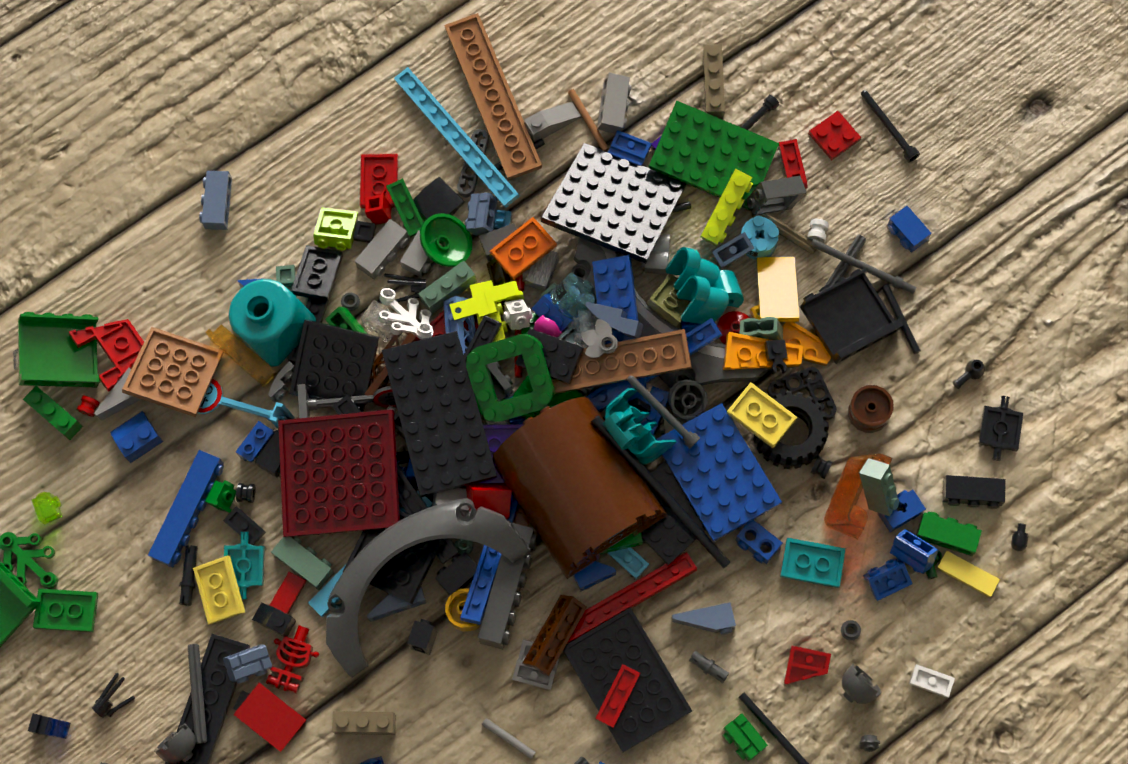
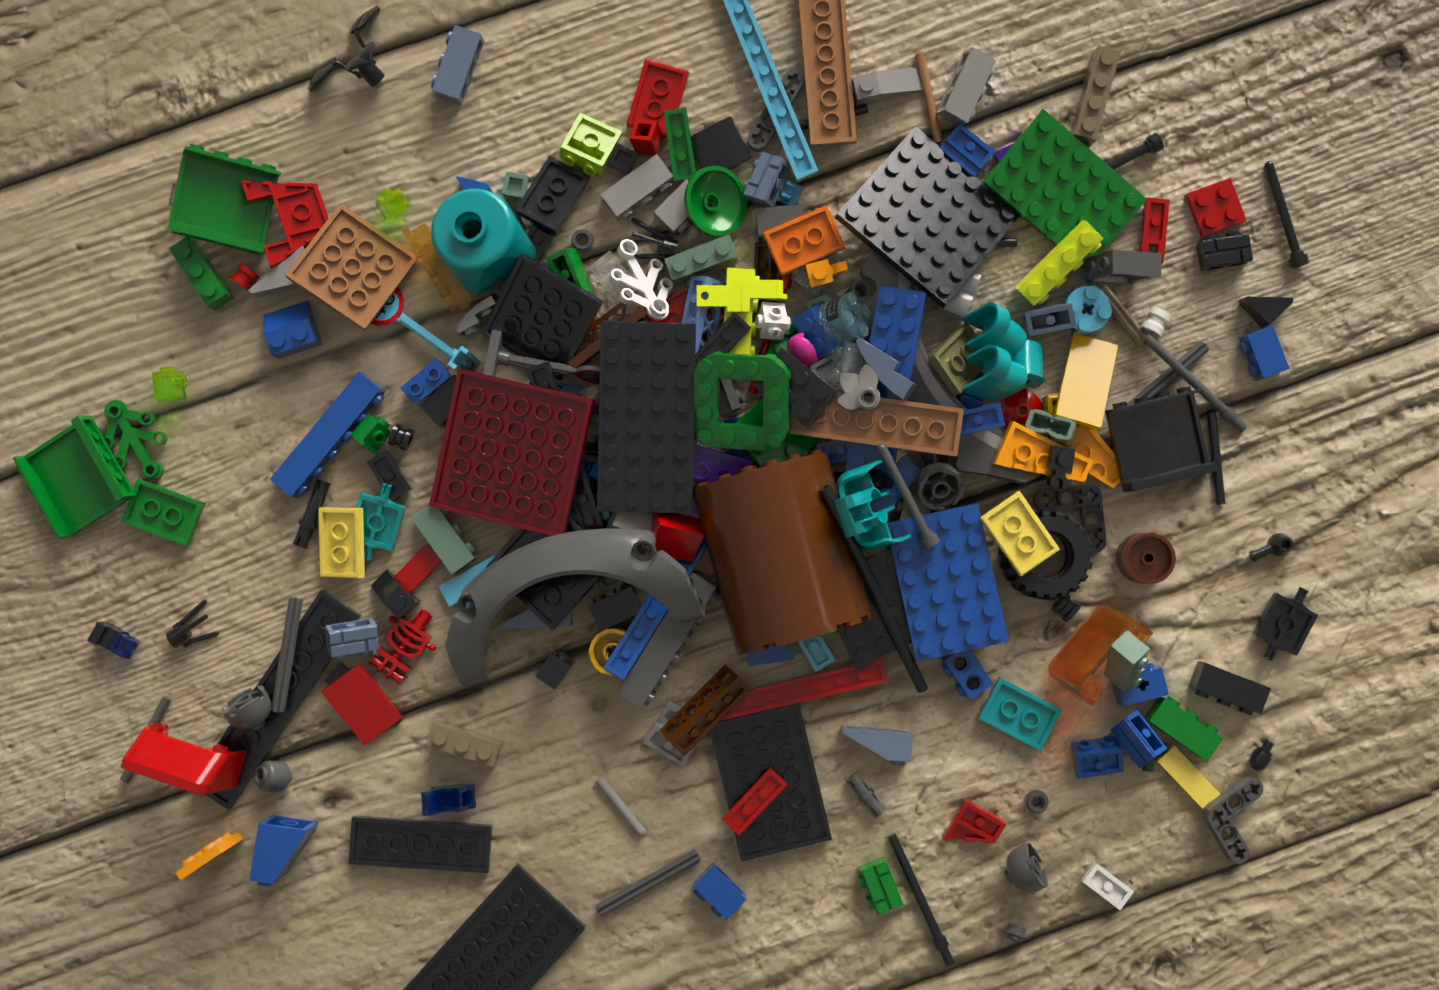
camera: 10 degrees right, 15 degrees up
none -> black plant [308,5,385,92]
none -> clear neon green brick [374,187,411,222]
none -> light orange plate [805,259,848,289]
none -> black brick [1196,231,1253,271]
none -> dark grey beam [1202,776,1264,864]
none -> black slope [1239,296,1293,328]

